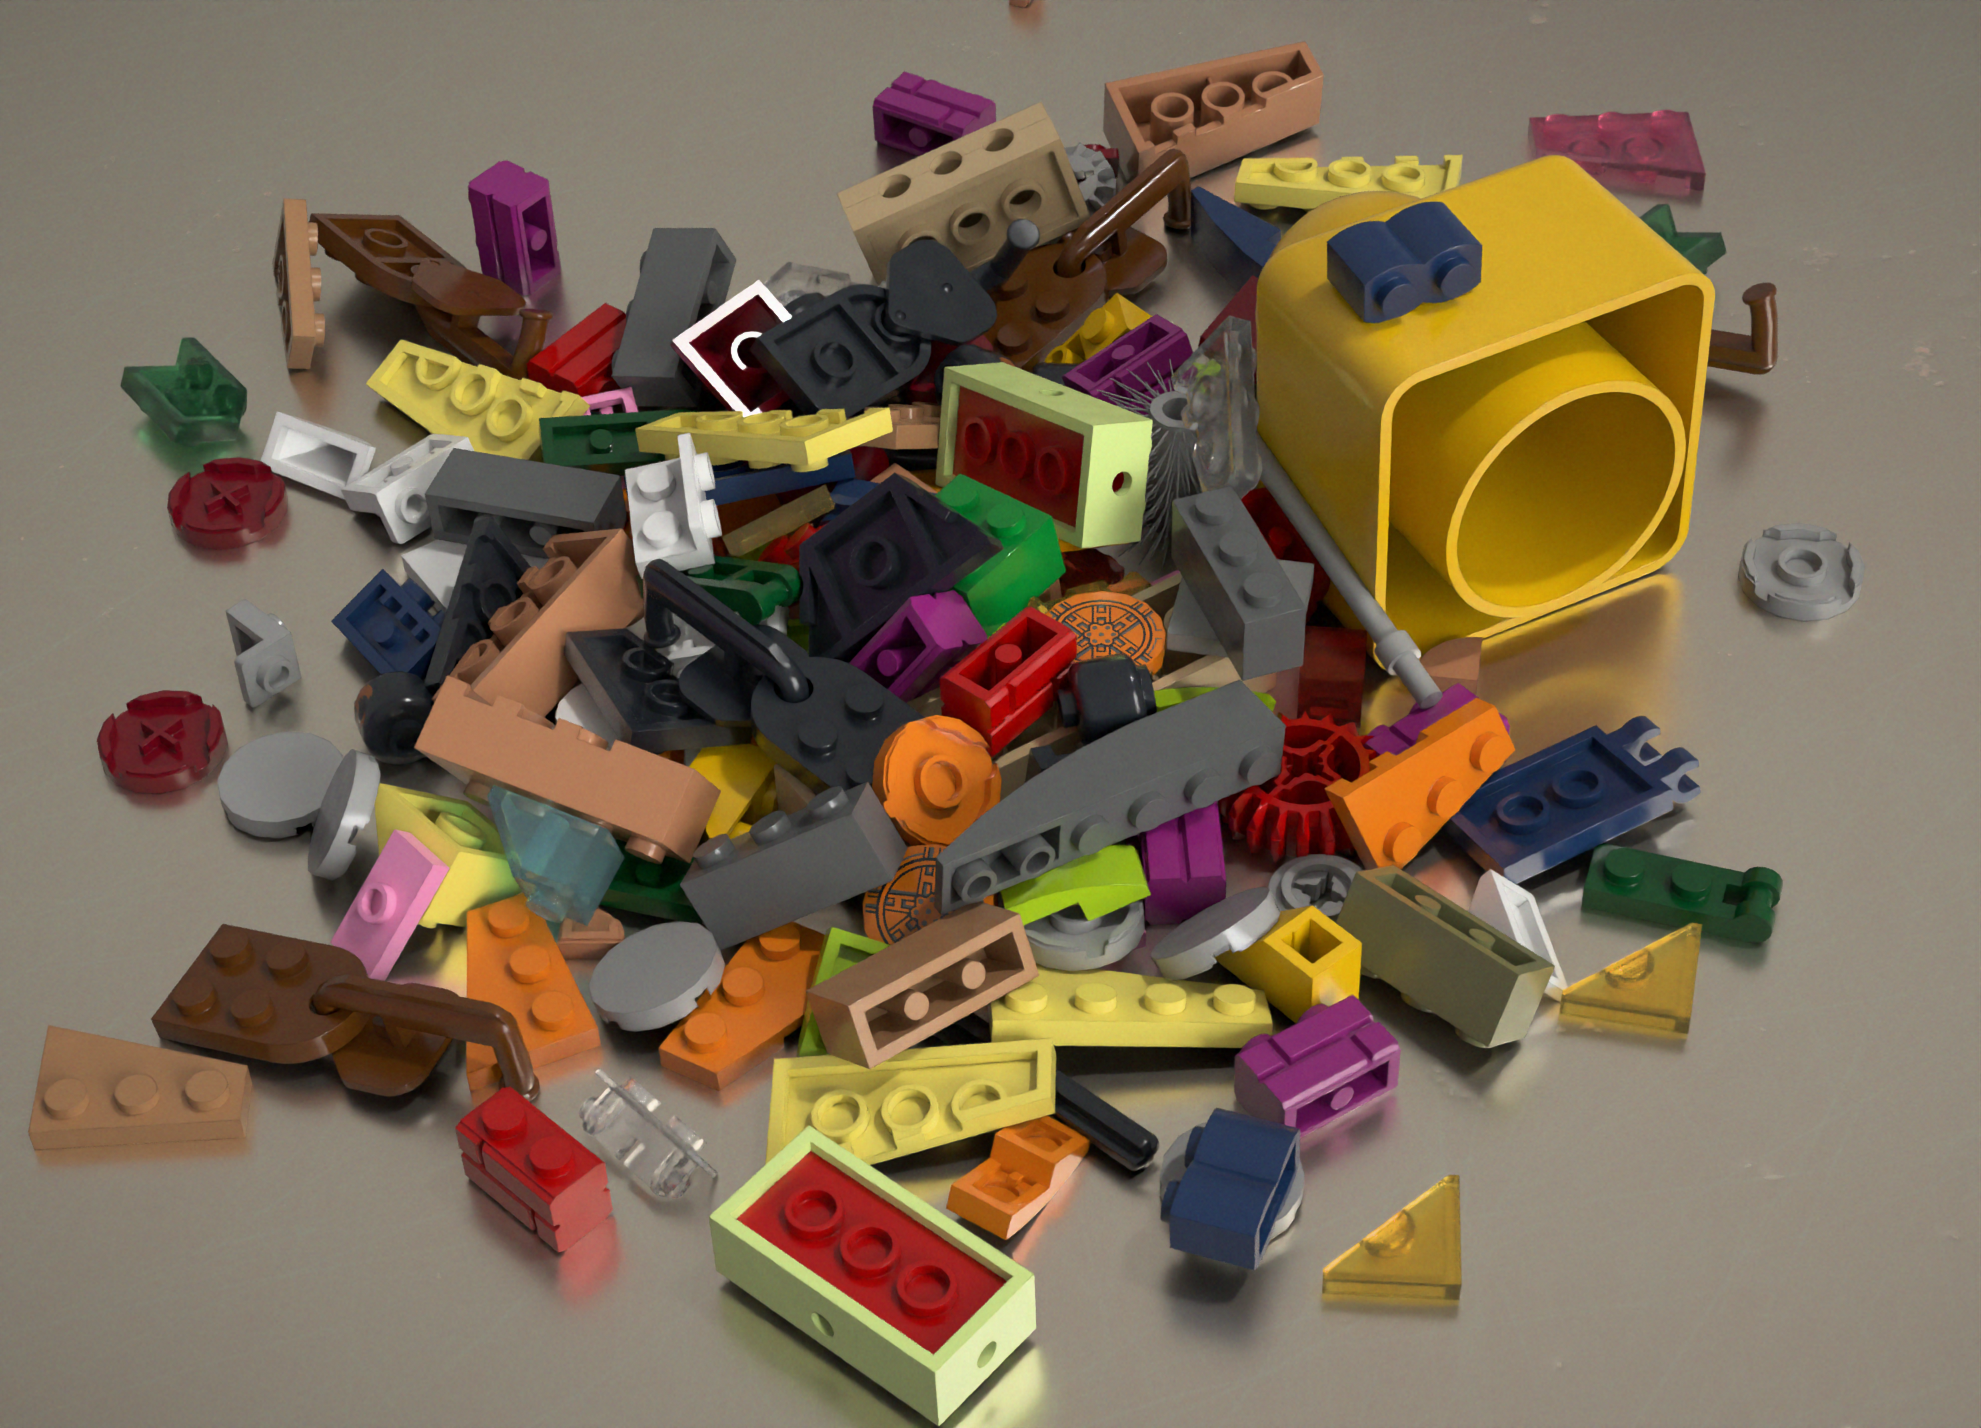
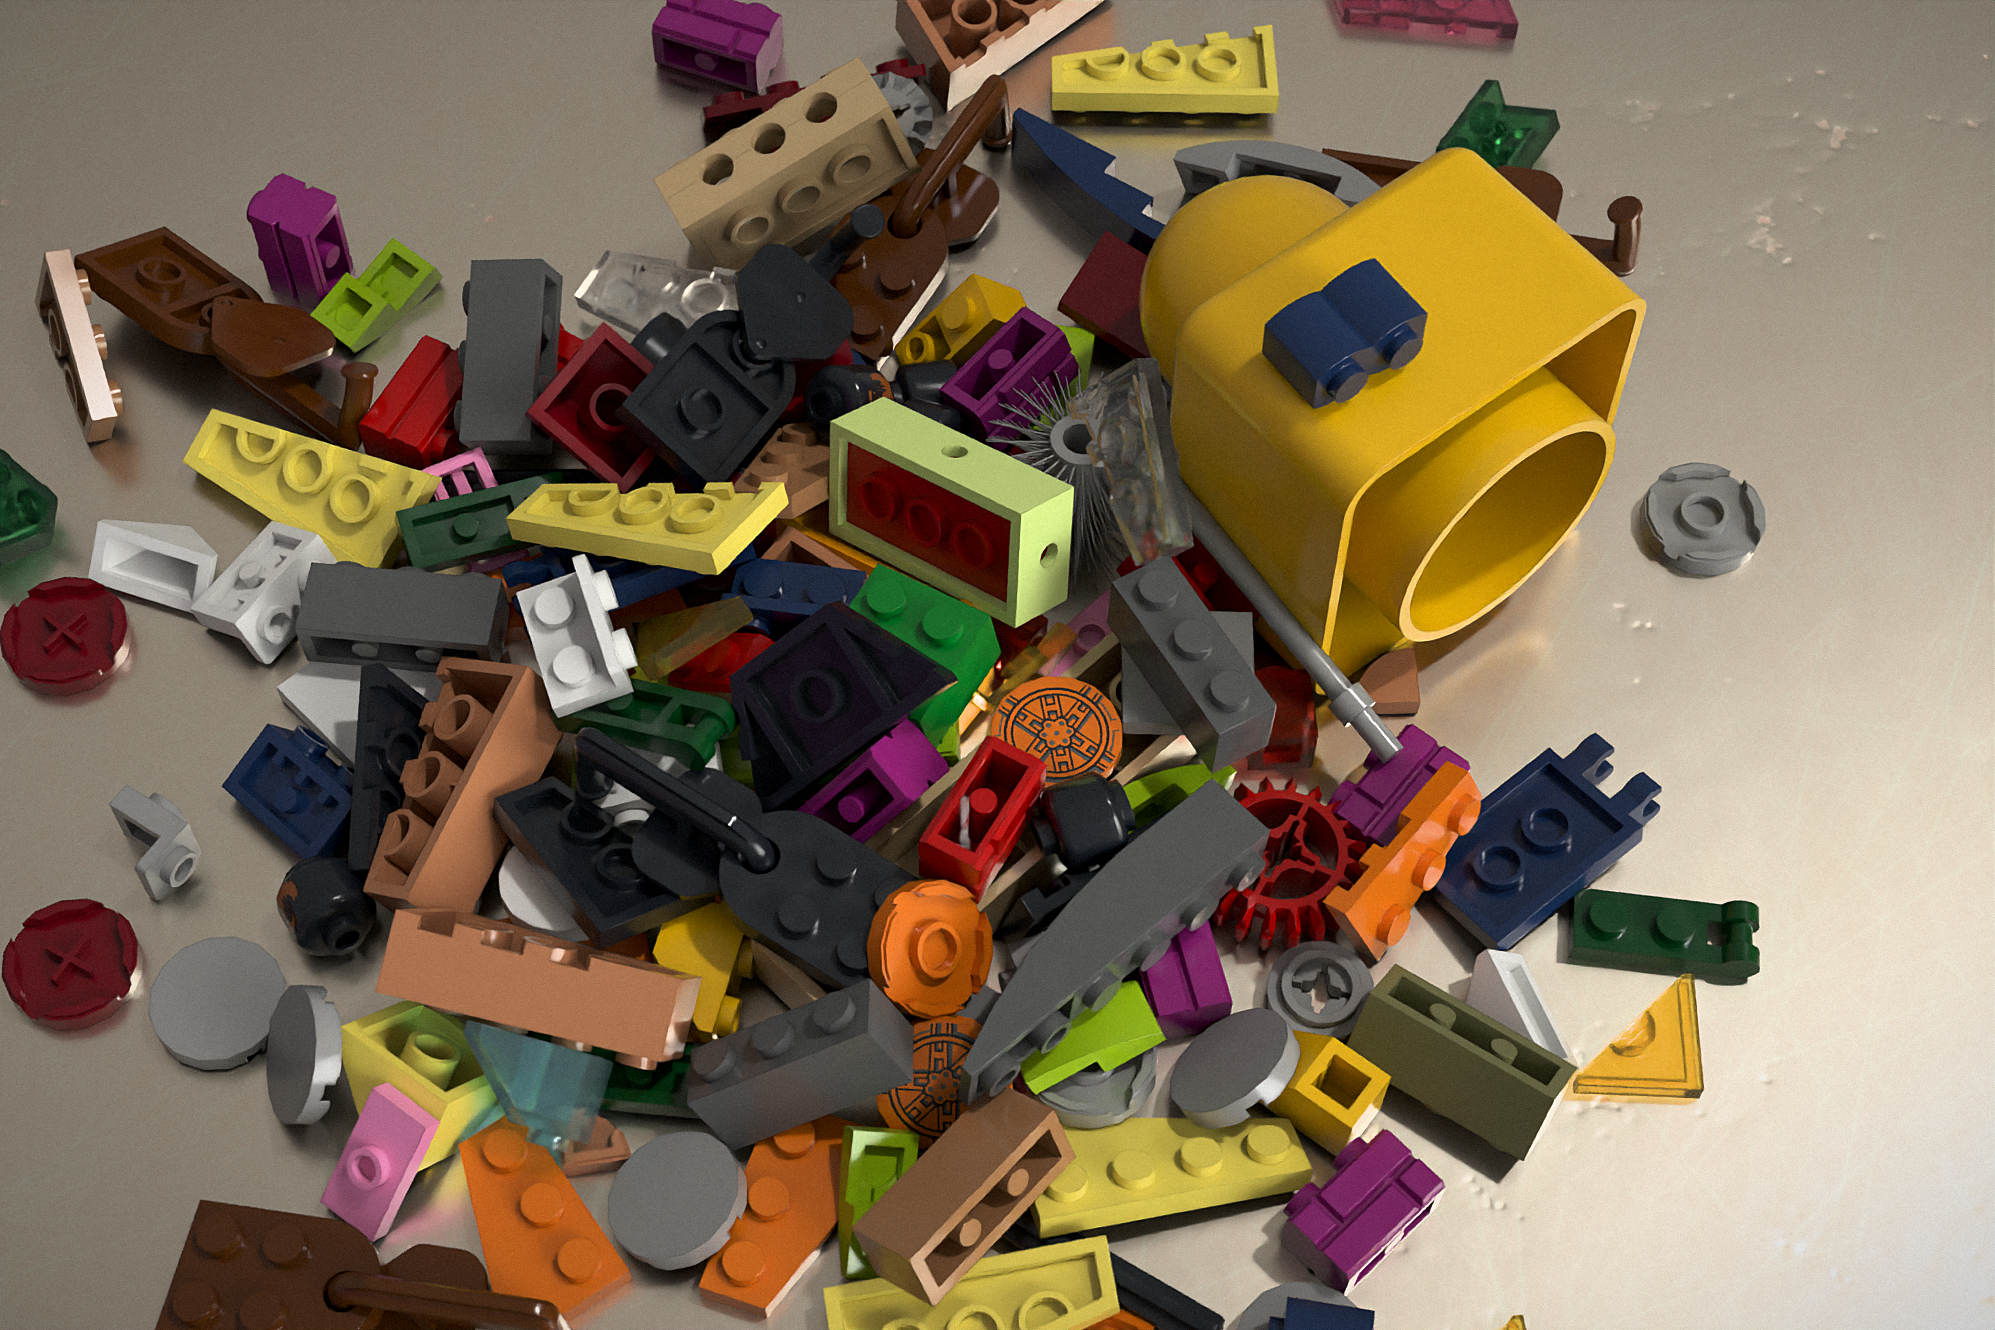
camera: 15 degrees left, 15 degrees up
none -> lime slope [311,237,443,352]

